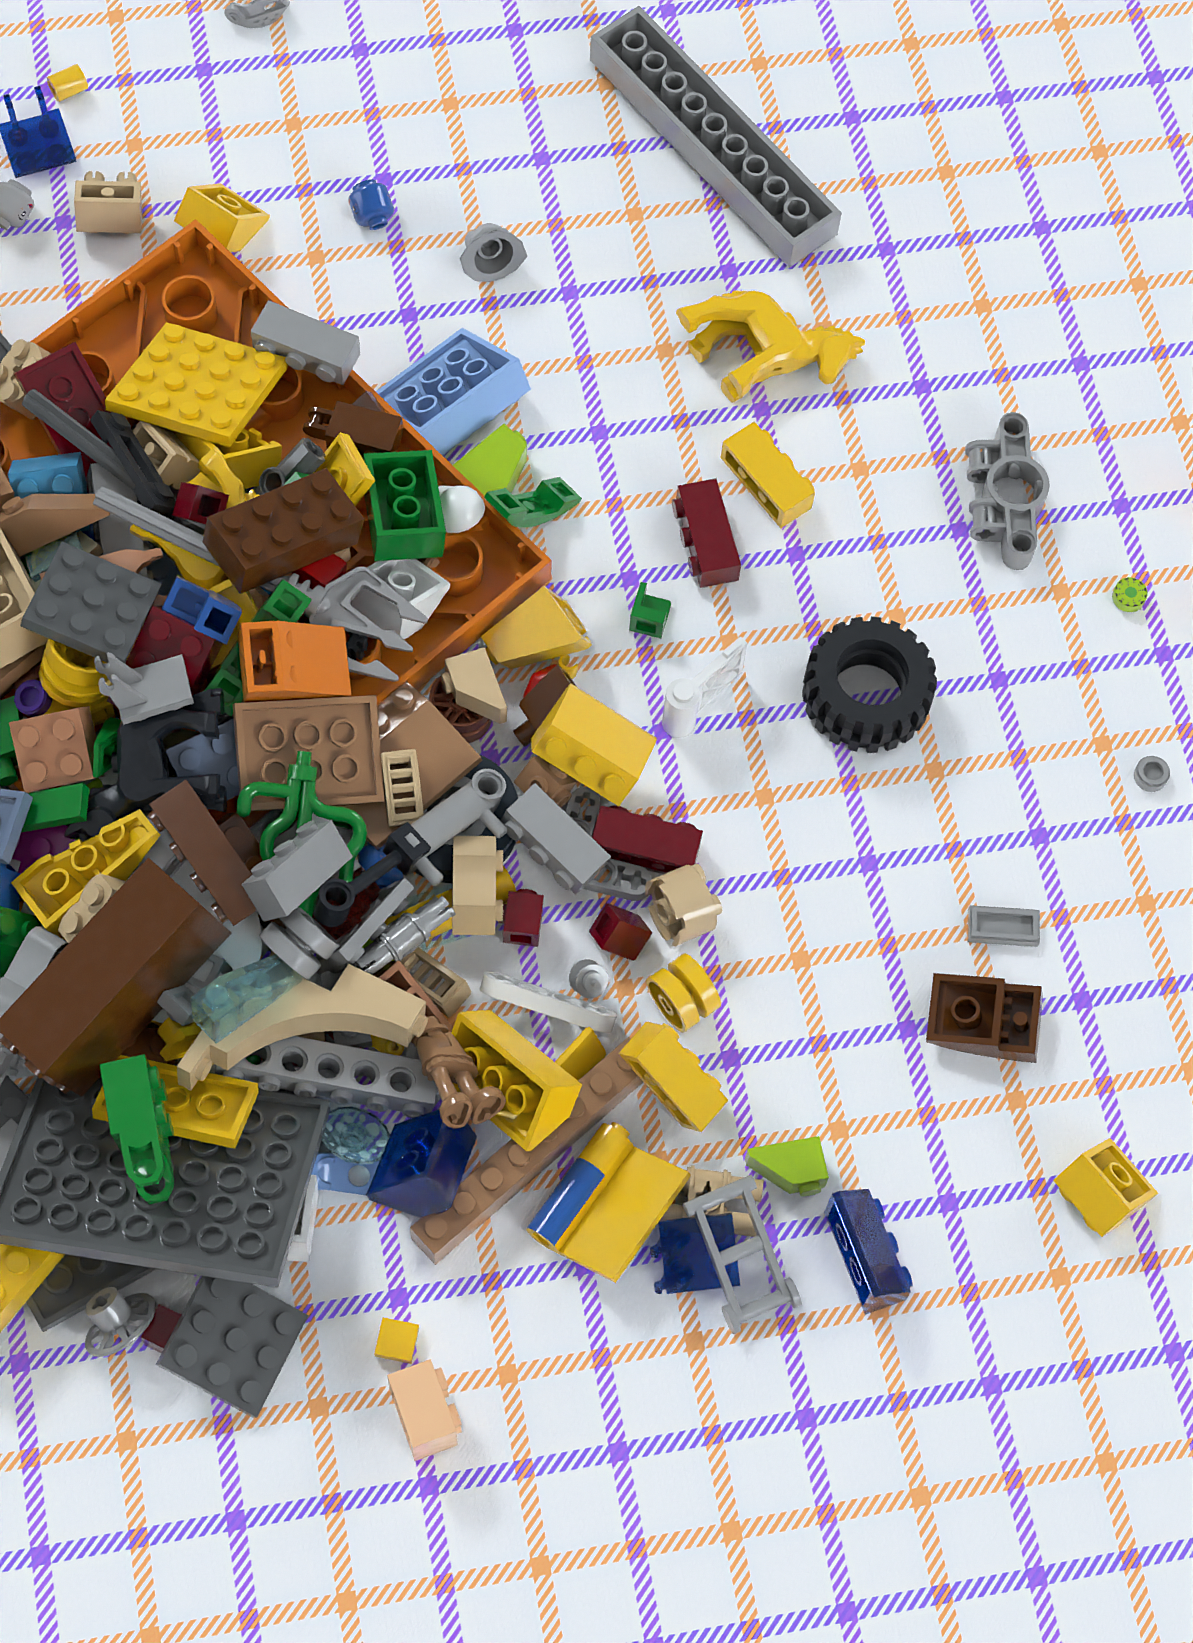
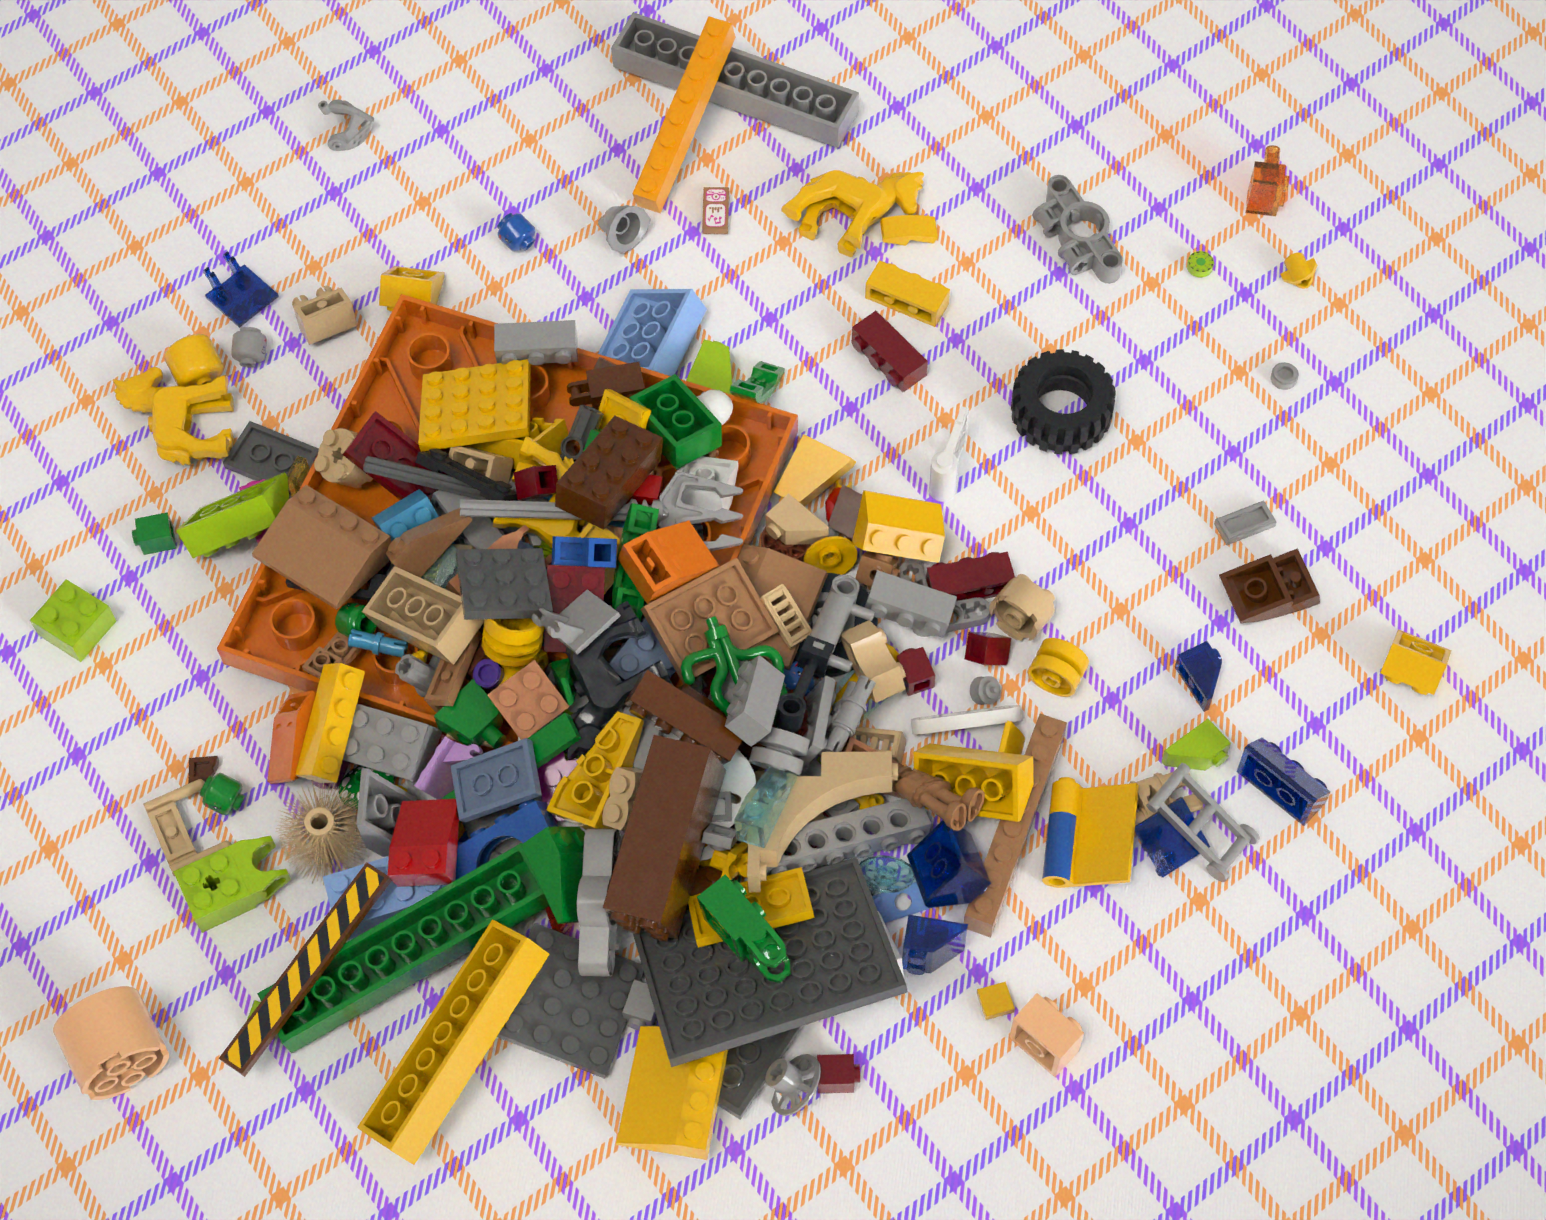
camera: 20 degrees left, 5 degrees down
yellow piece [46,64,88,102] -> none
dark grey plate [155,1276,309,1418] -> none
yellow brick [619,1021,728,1132] -> none
green panel [629,582,671,639] -> none
none -> light orange brick [632,16,736,214]
none -> tile [702,187,729,234]
none -> yellow dish [804,536,857,575]
none -> yellow slope [880,215,938,246]
none -> clear blue slope [902,915,968,975]
none -> clear blue slope [1175,641,1222,712]

